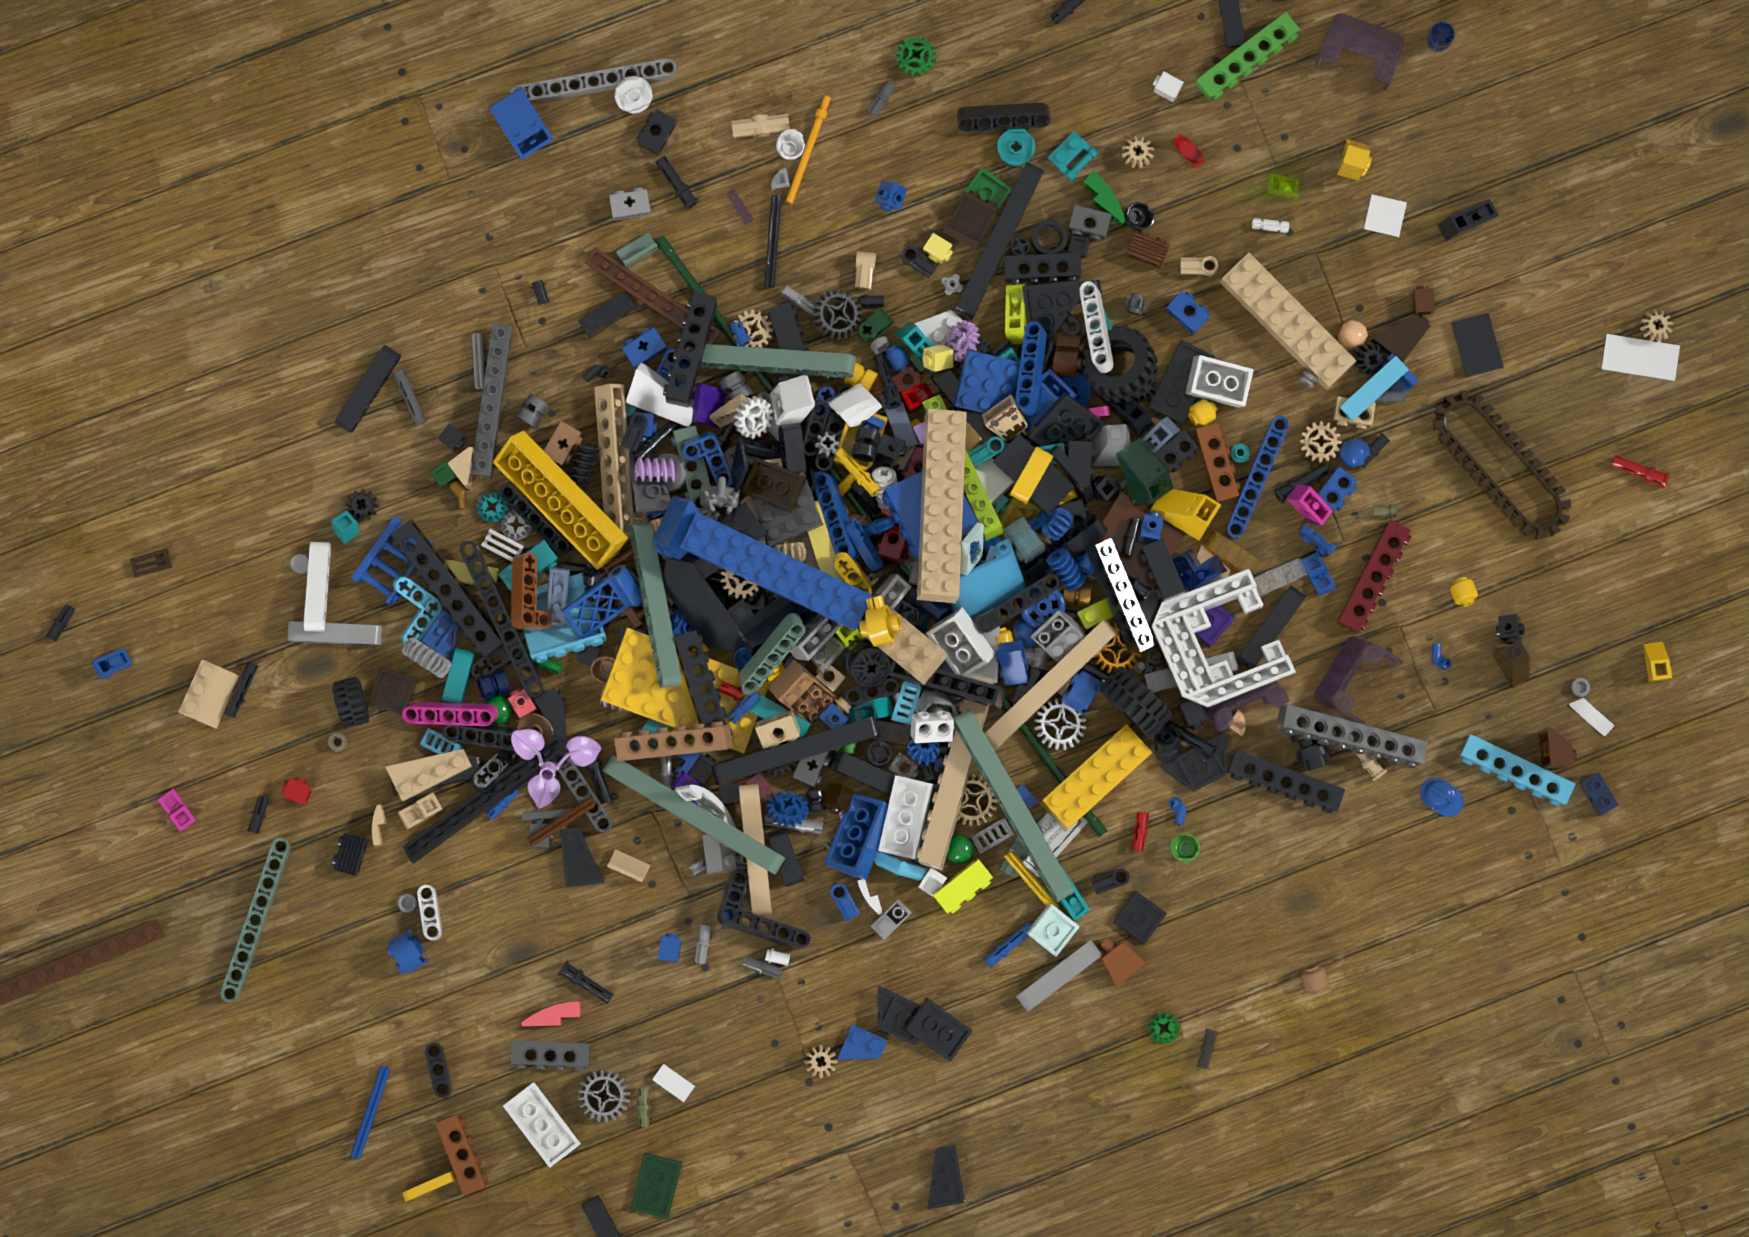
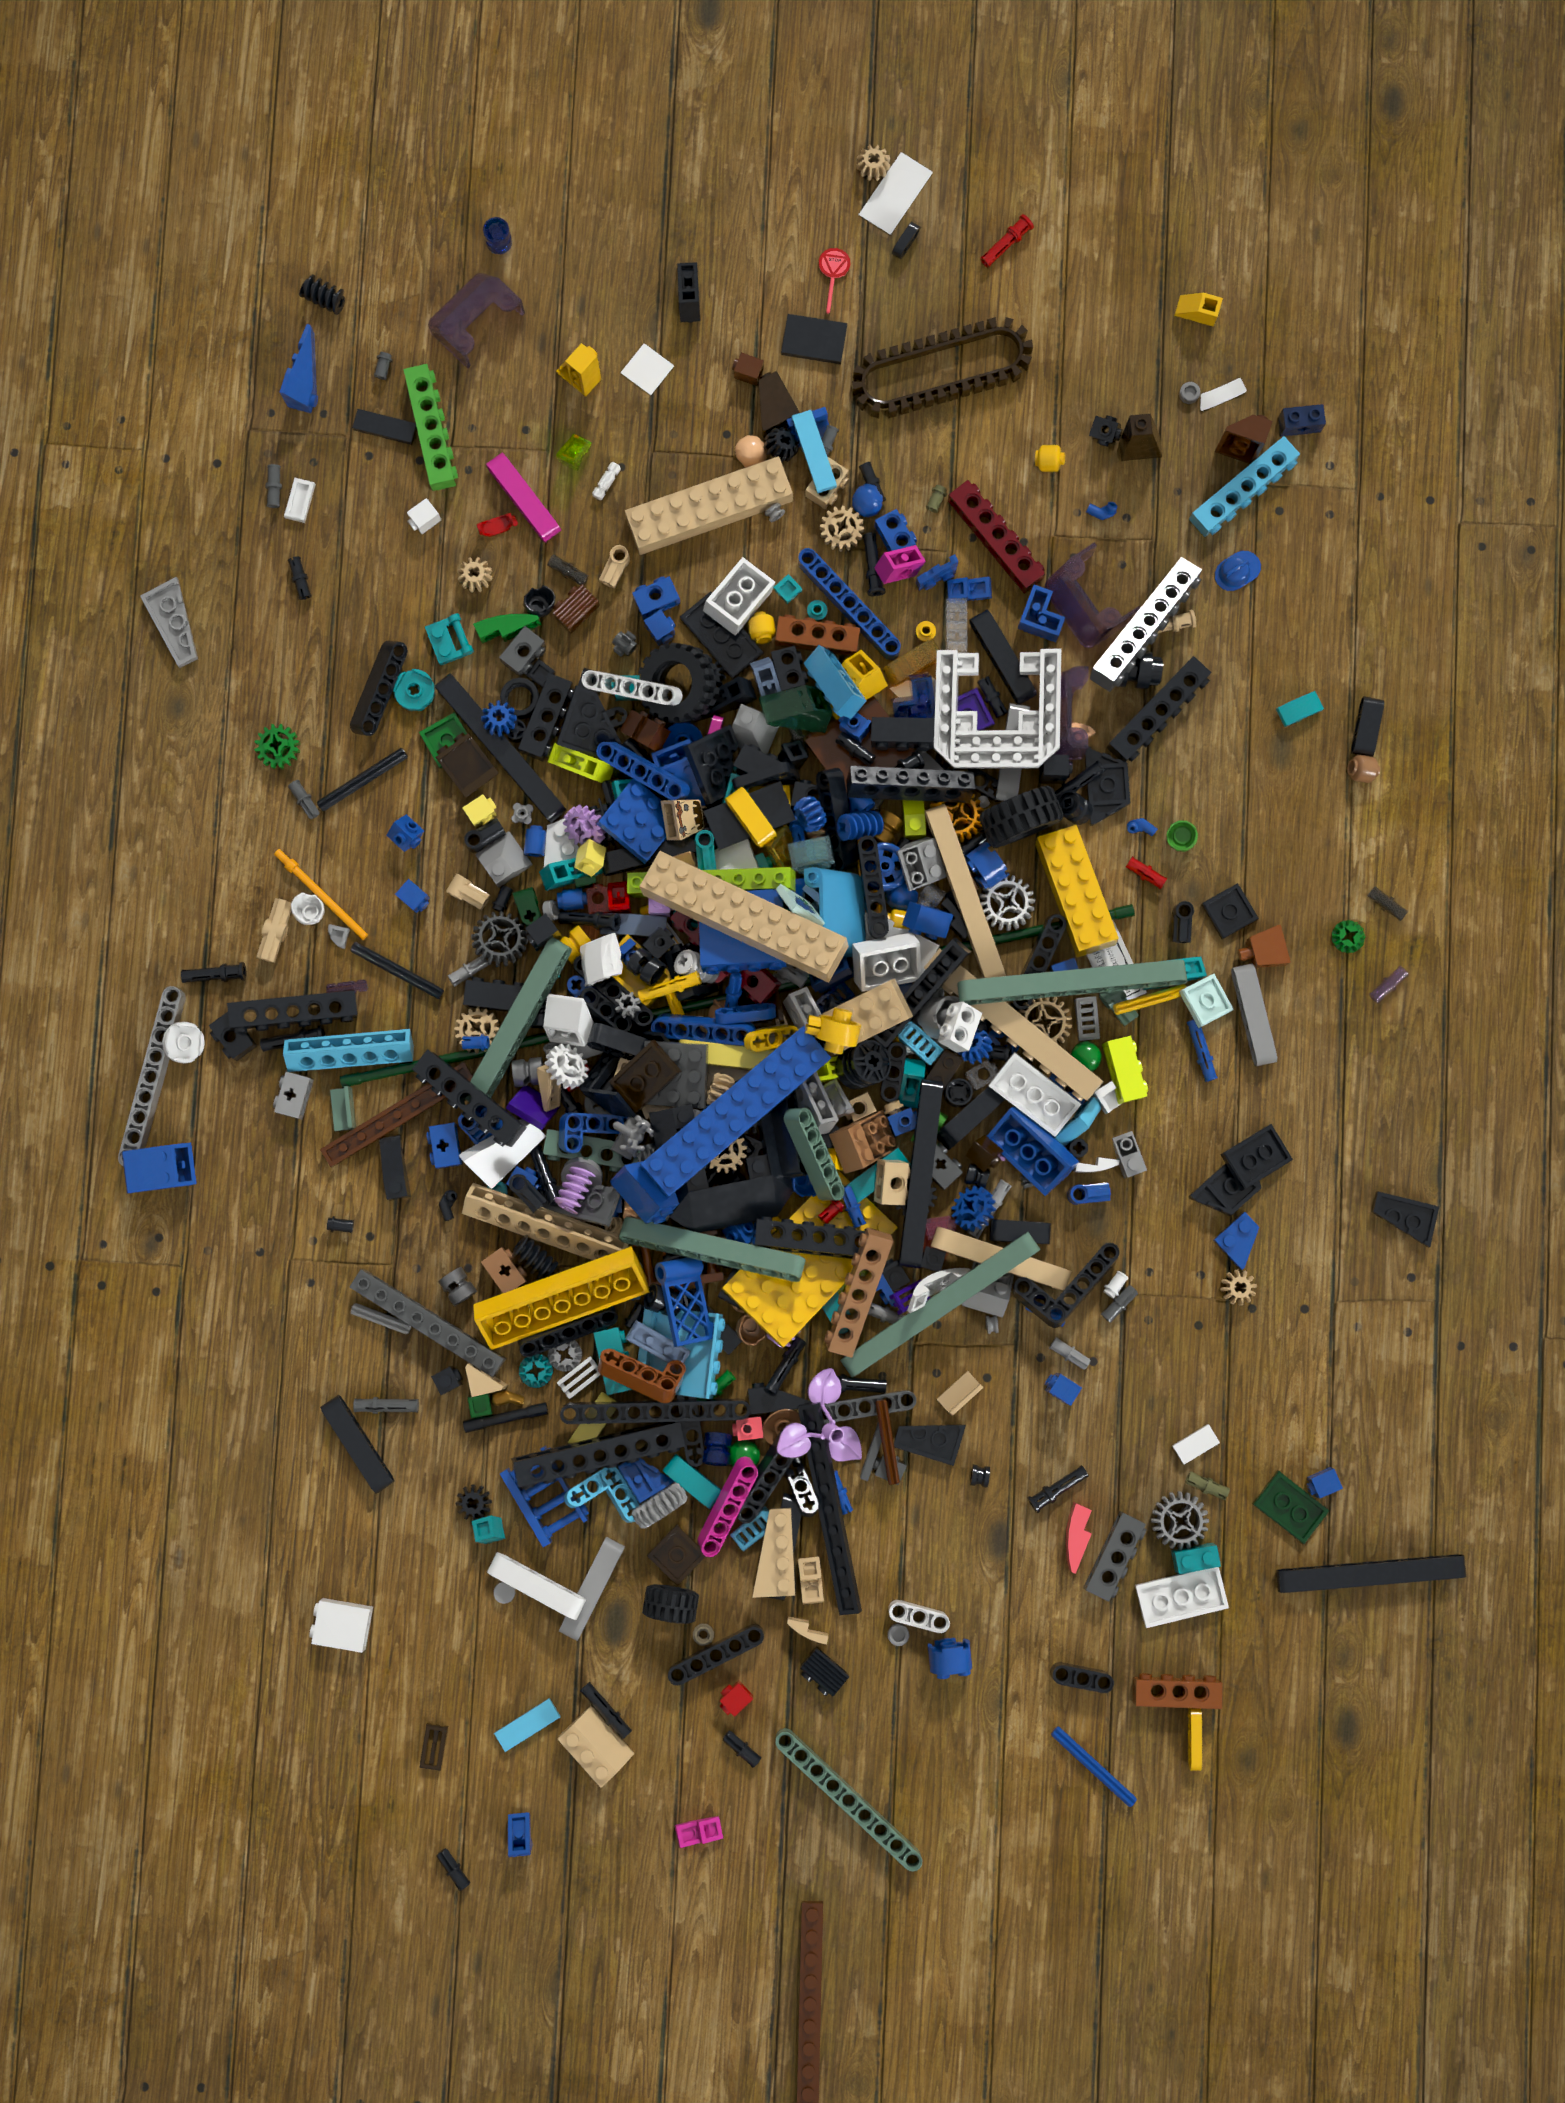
camera: 65 degrees left, 0 degrees up
none -> black pin [181,962,247,983]
none -> black brick [227,990,358,1033]
none -> medium azure brick [283,1029,414,1072]
none -> white brick [309,1598,373,1653]
none -> black axle [317,748,408,811]
none -> blue brick [395,879,430,914]
none -> black piece [463,1402,549,1433]
none -> light grey slope [475,831,533,888]
none -> blue gear [481,700,517,737]
none -> dark pink beam [486,452,561,543]
none -> medium azure tile [494,1698,561,1752]
none -> blue brick [524,825,547,857]
none -> black brick [525,913,562,951]
none -> clear smoke pin [547,554,589,586]
none -> blue brick [644,609,676,646]
none -> black beam [668,1624,764,1686]
none -> black pin [764,1337,806,1396]
none -> teal tile [773,574,802,604]
none -> dark azure brick [804,645,867,719]
none -> piece [819,248,851,314]
none -> black beam [892,222,921,259]
none -> yellow plate [916,621,936,642]
none -> black wheel [970,1464,990,1488]
none -> black pin [977,676,1008,718]
none -> black beam [1011,914,1067,1009]
none -> blue brick [1017,584,1065,643]
none -> black bush [1067,1139,1088,1159]
none -> teal brick [1171,1543,1221,1574]
none -> teal slope [1276,691,1324,727]
none -> blue brick [1306,1467,1343,1499]
none -> black beam [1351,696,1384,757]
none -> clear purple pin [1369,966,1409,1004]

